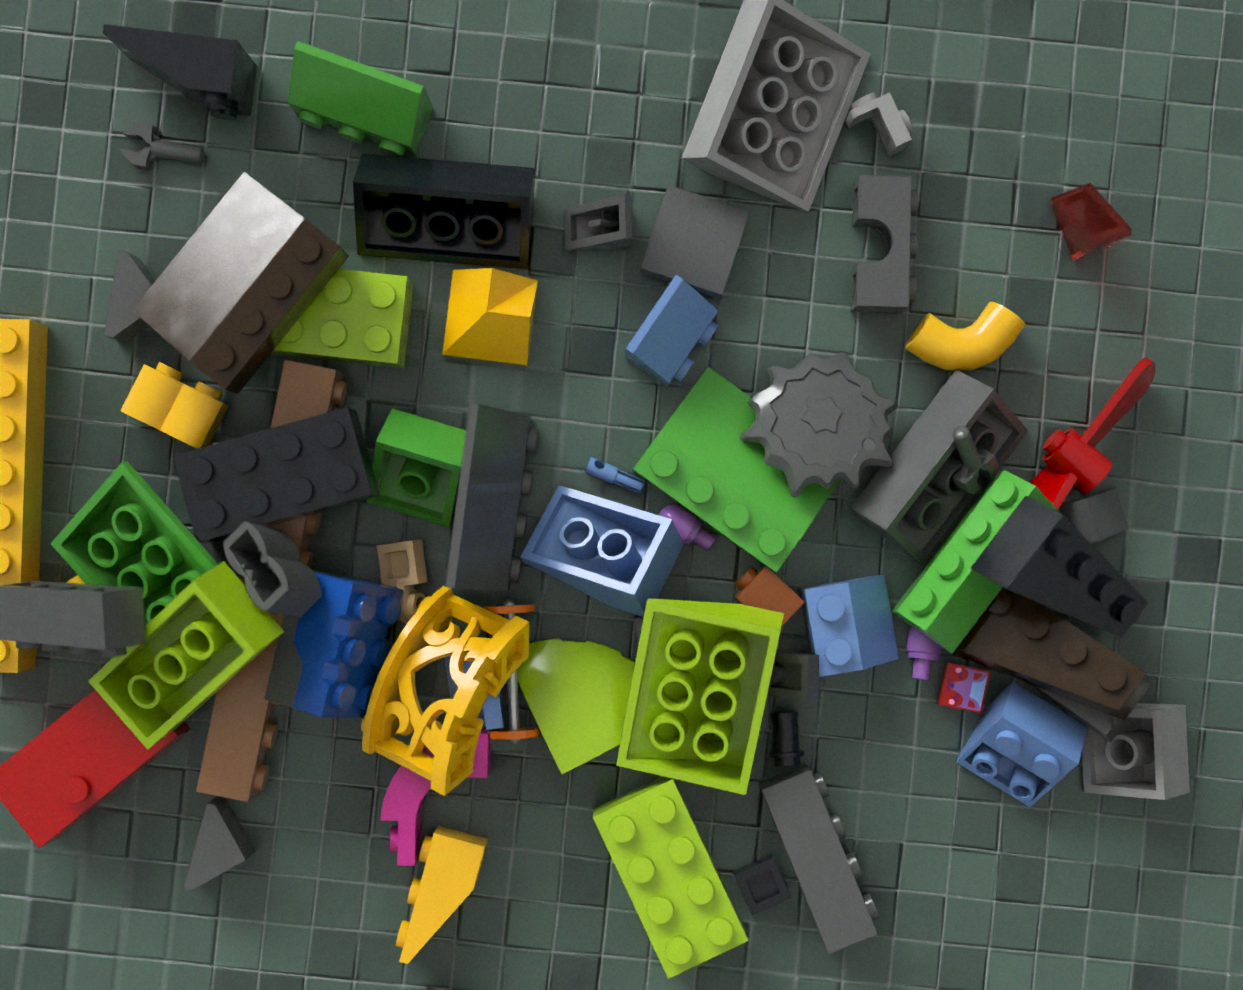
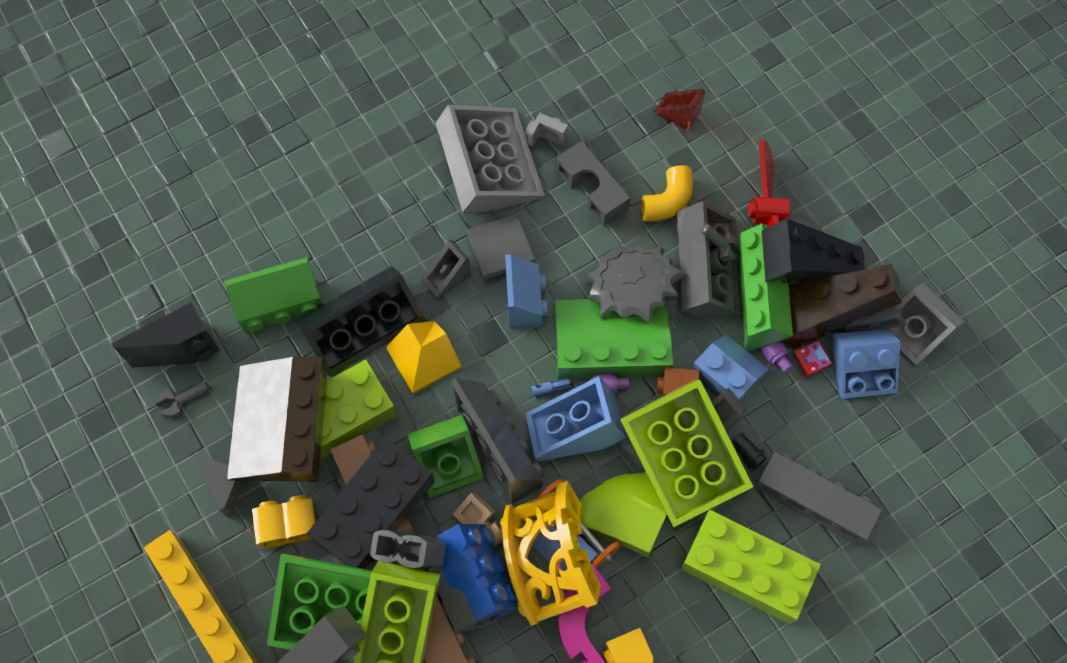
camera: 35 degrees left, 20 degrees down
black plate [733,854,792,915] -> none

